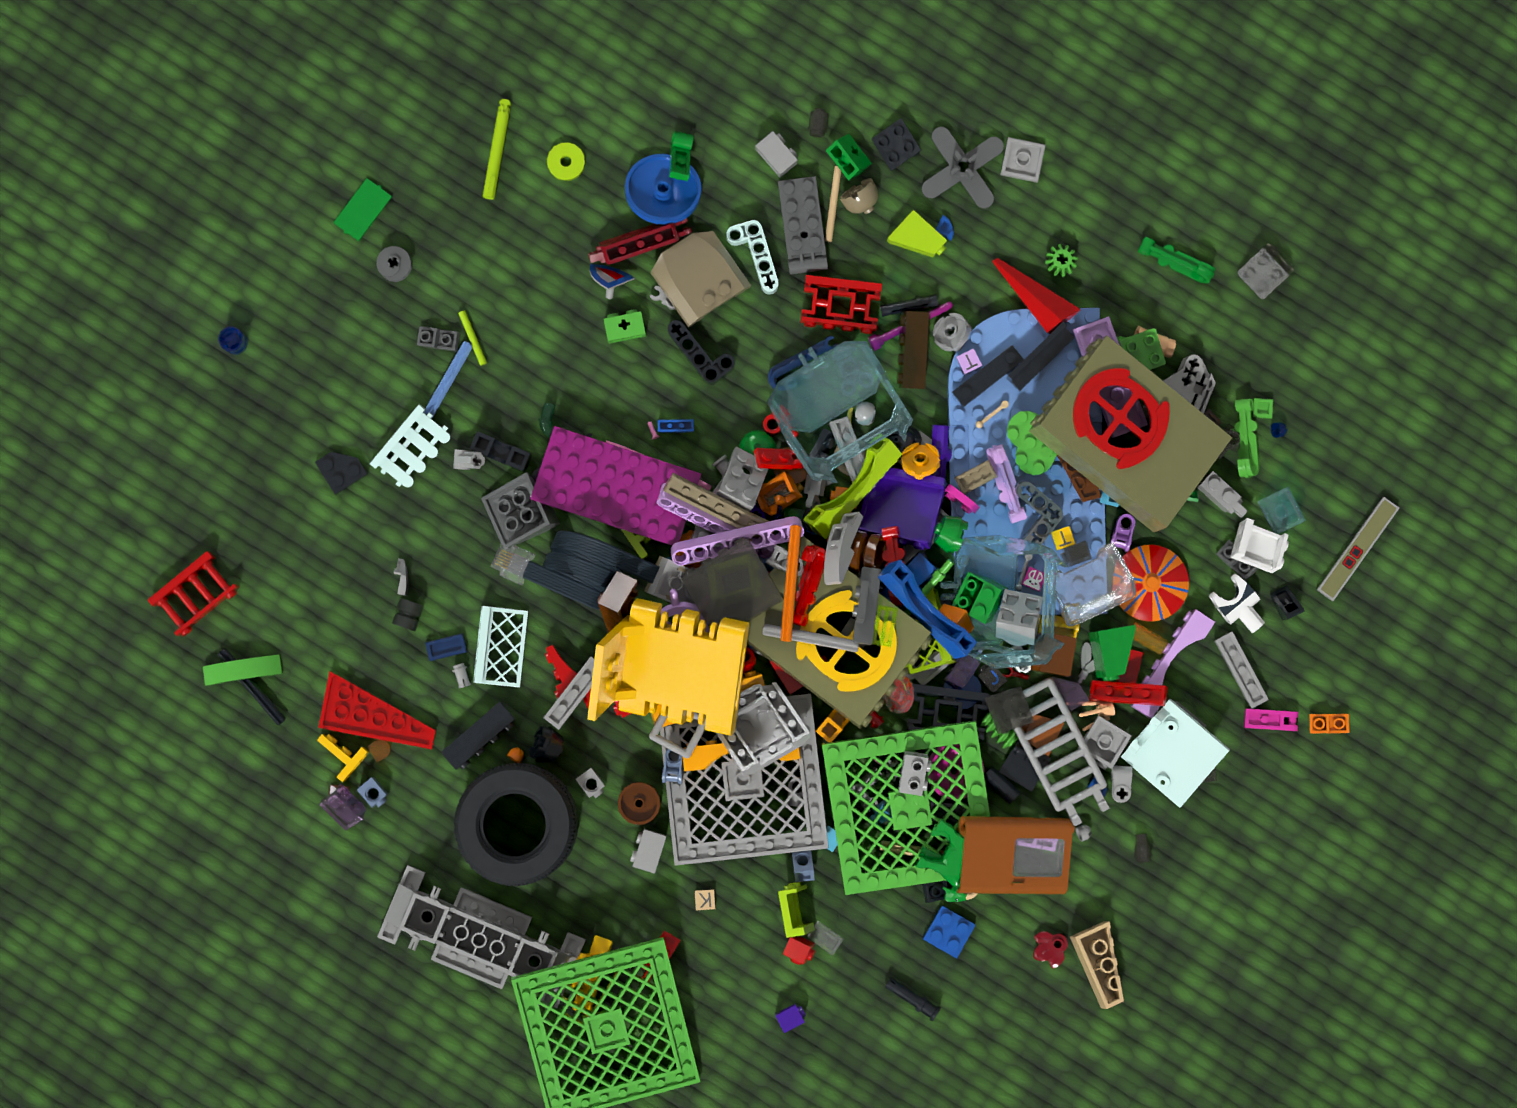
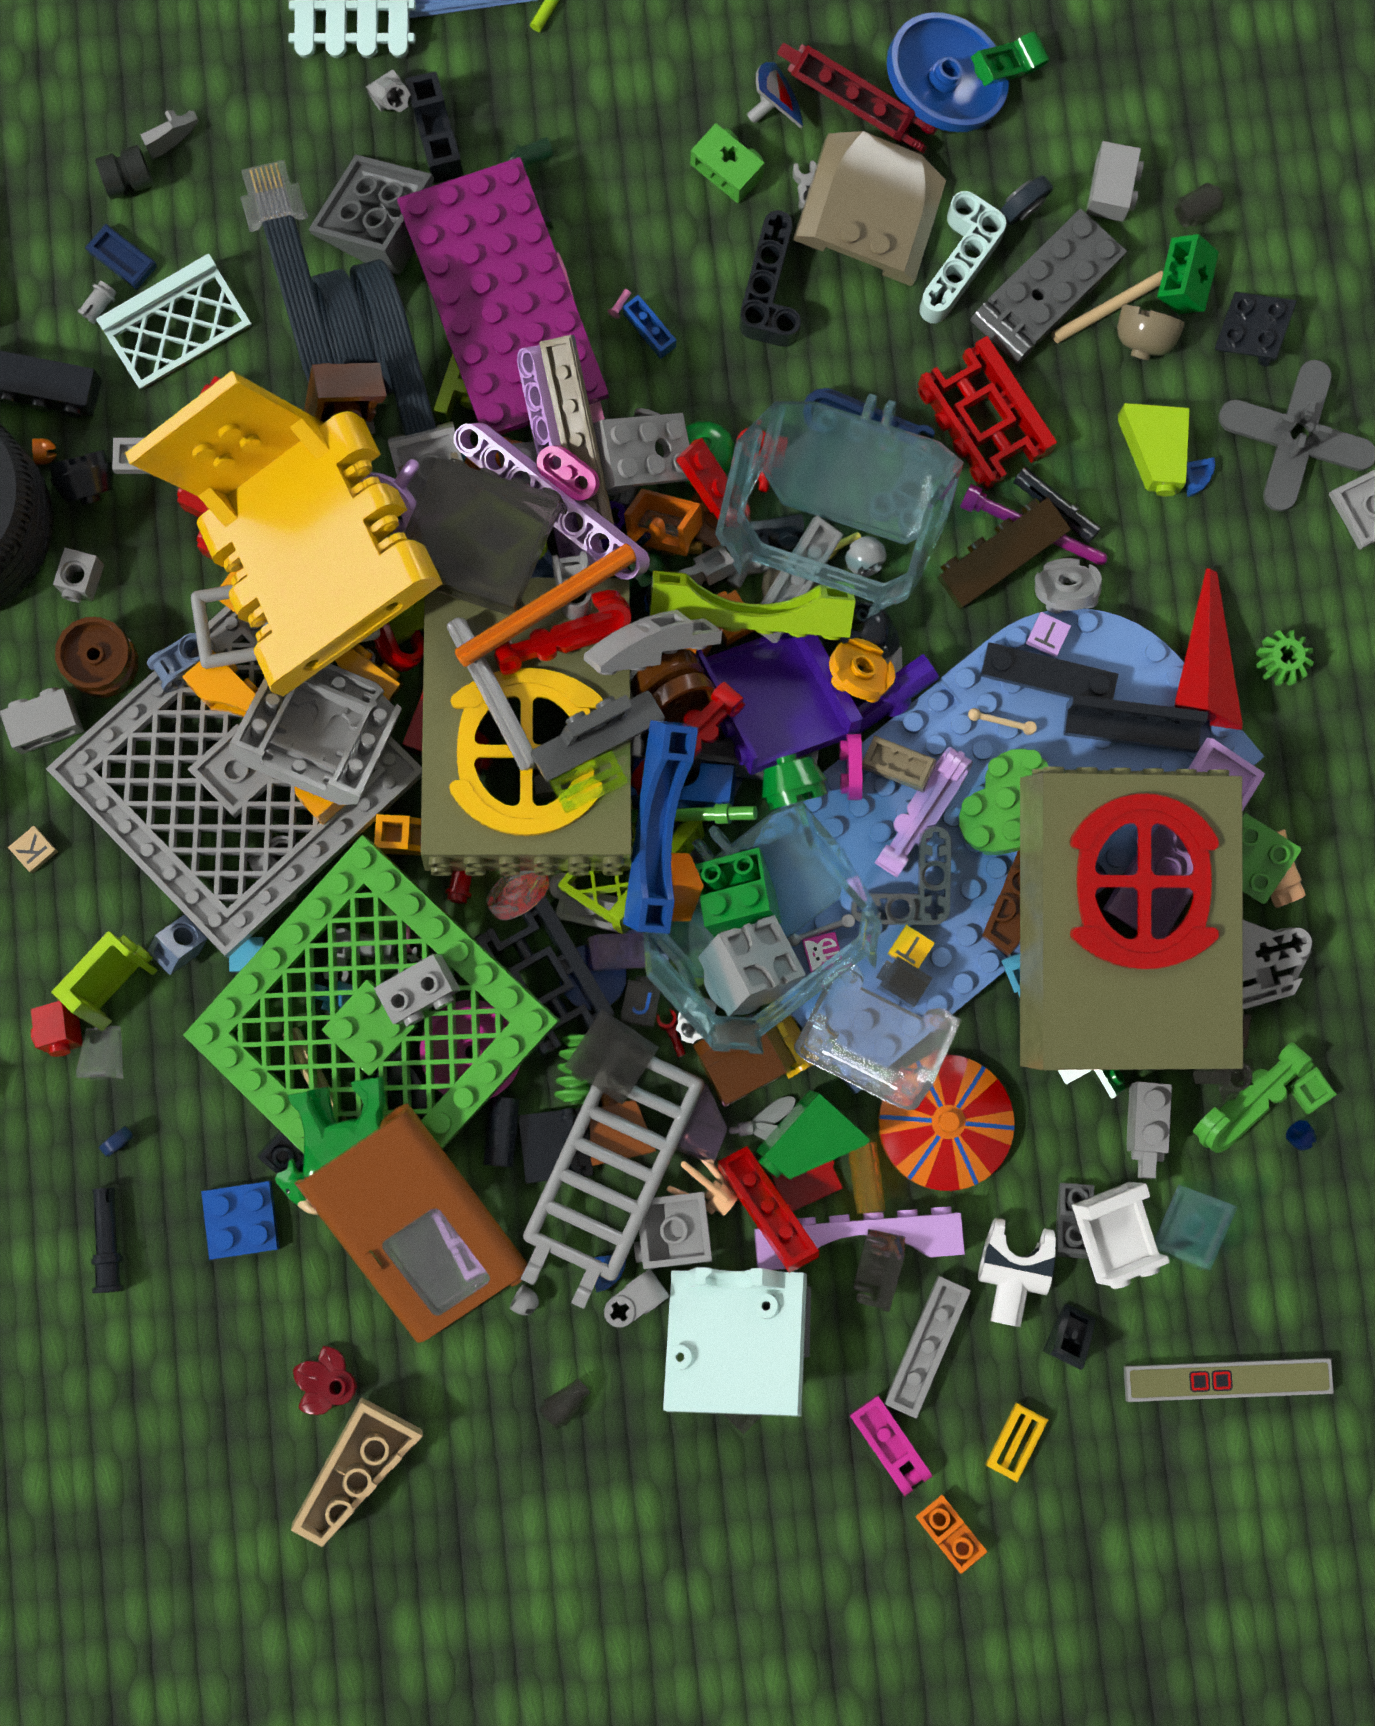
camera: 50 degrees right, 5 degrees down
medium lavender piece [1109,514,1135,552] -> none
none -> dark blue tile [98,1126,133,1157]
none -> dark pink plate [537,445,600,501]
none -> clear smoke hinge [854,1229,905,1312]
none -> yellow tile [985,1403,1048,1482]
none -> black wheel [1000,175,1053,226]

